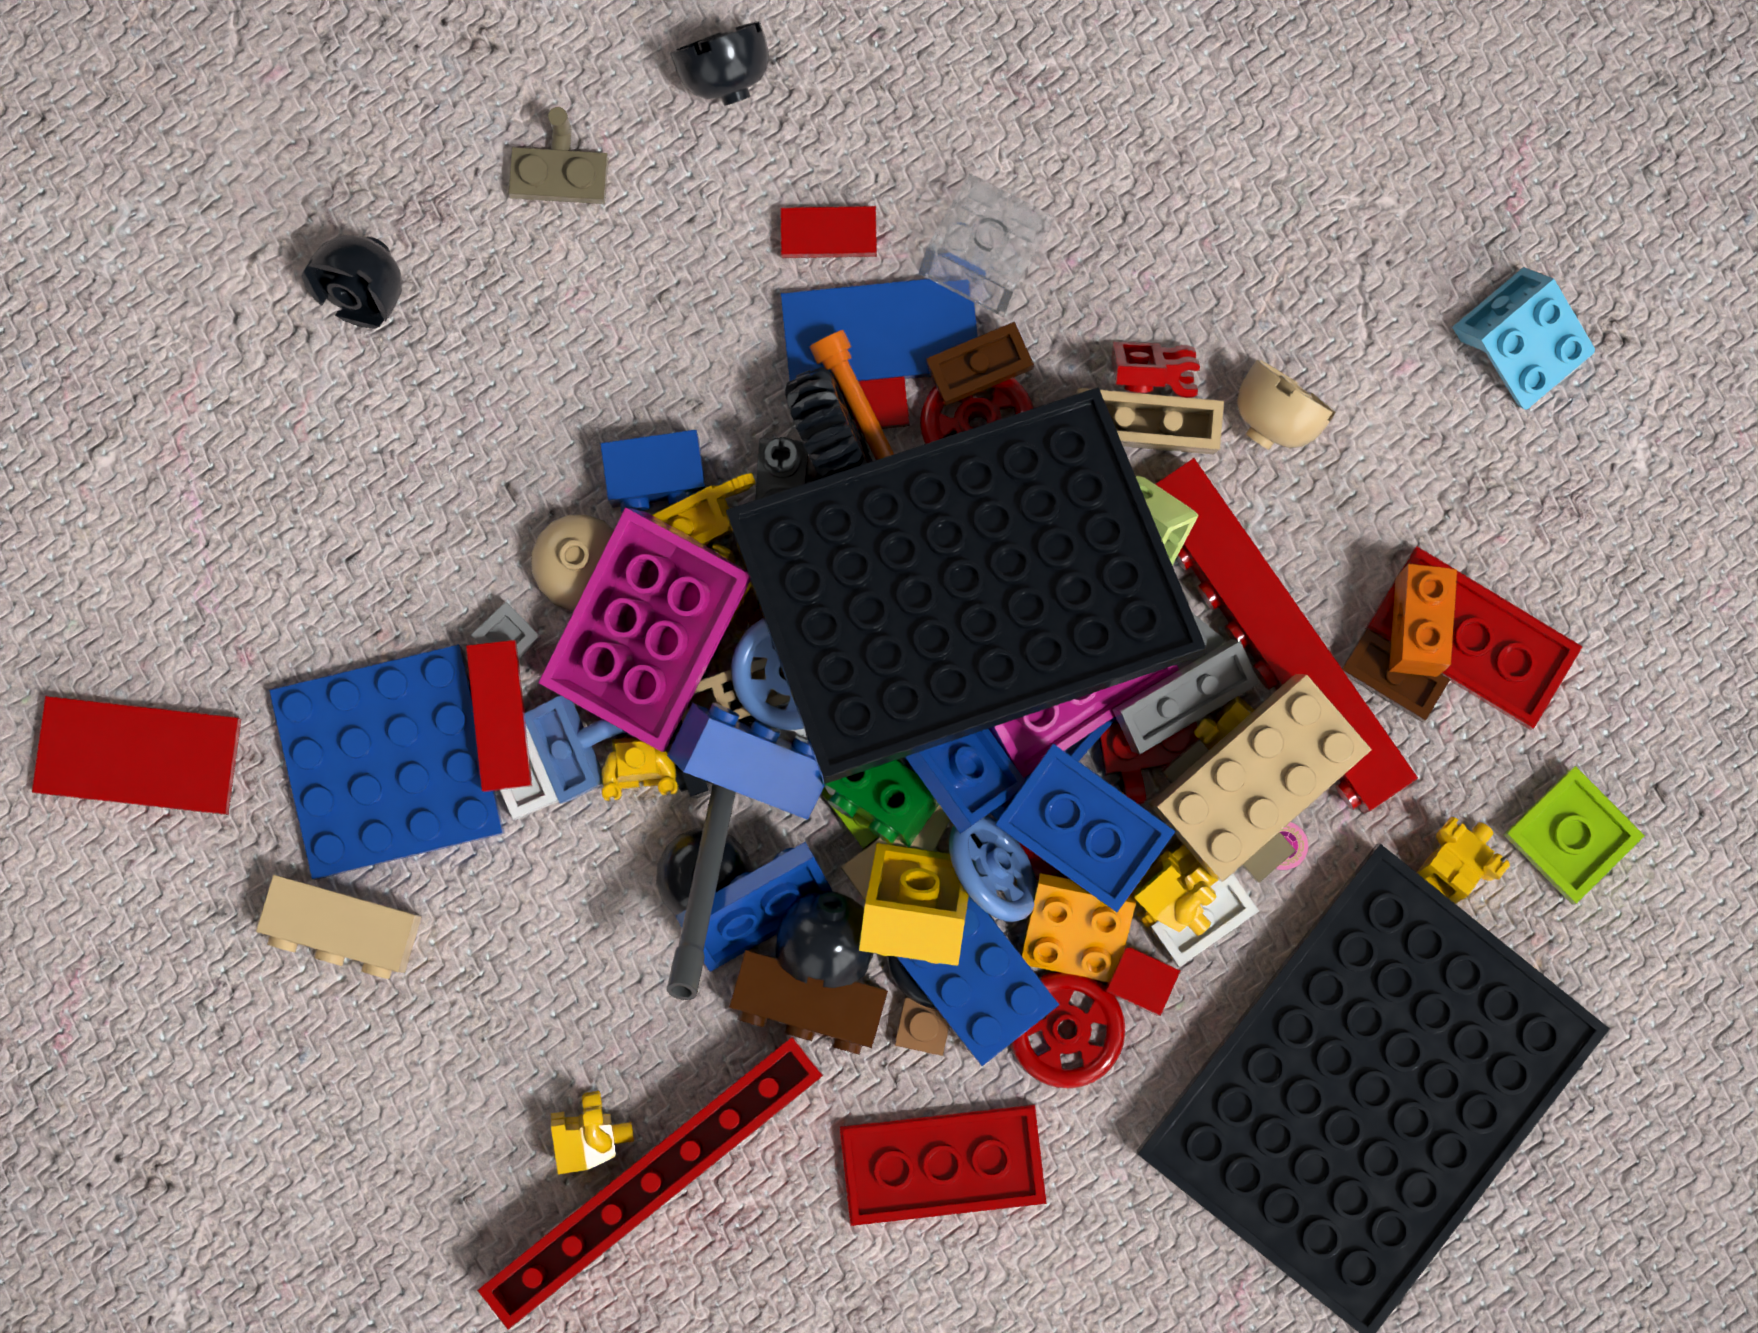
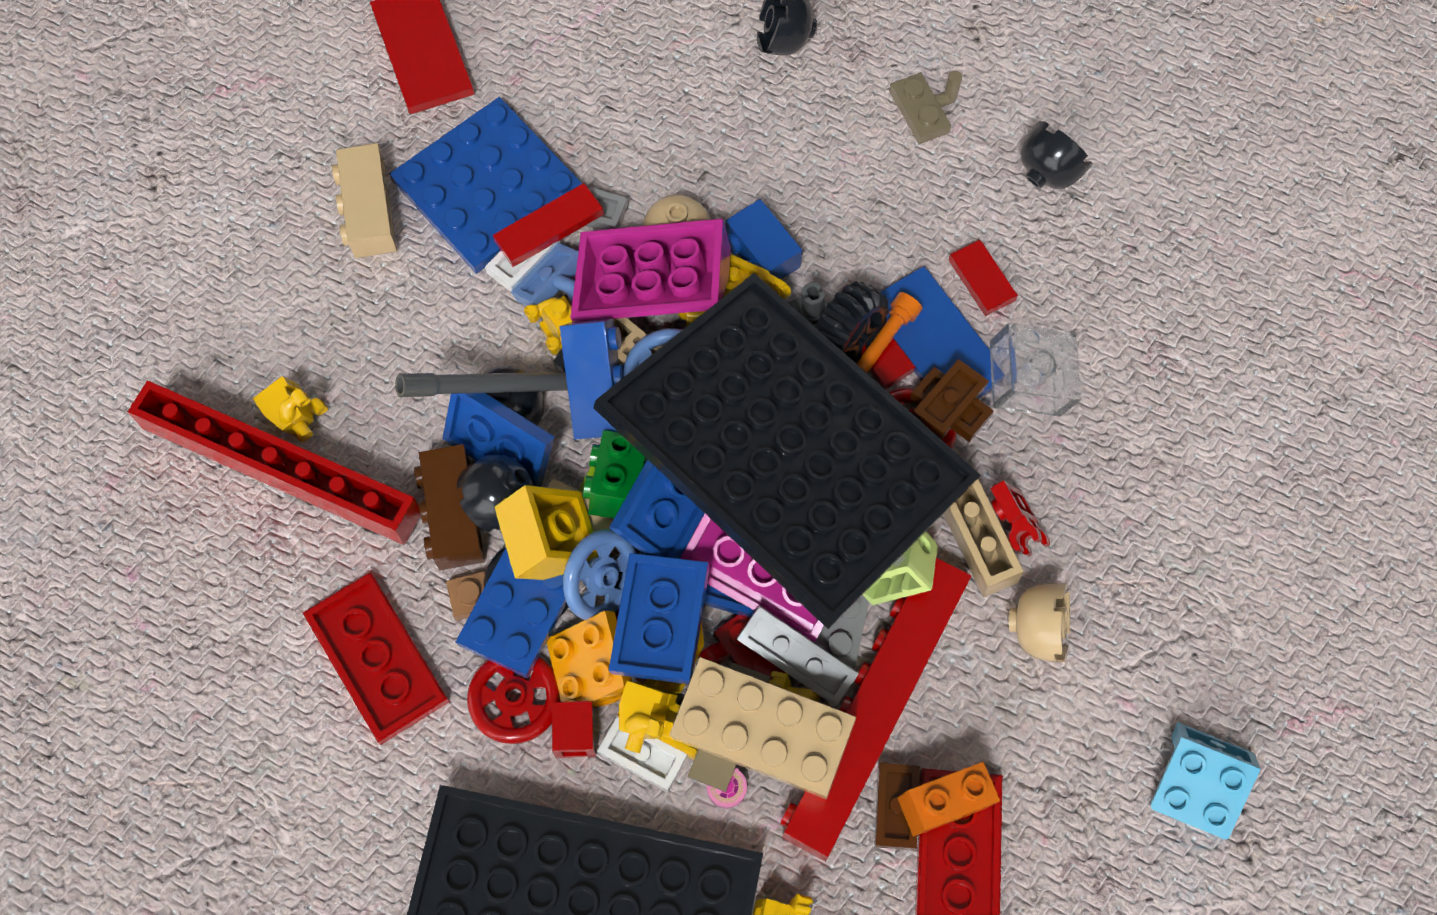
camera: 65 degrees right, 15 degrees down
none -> reddish brown plate [913,359,989,439]

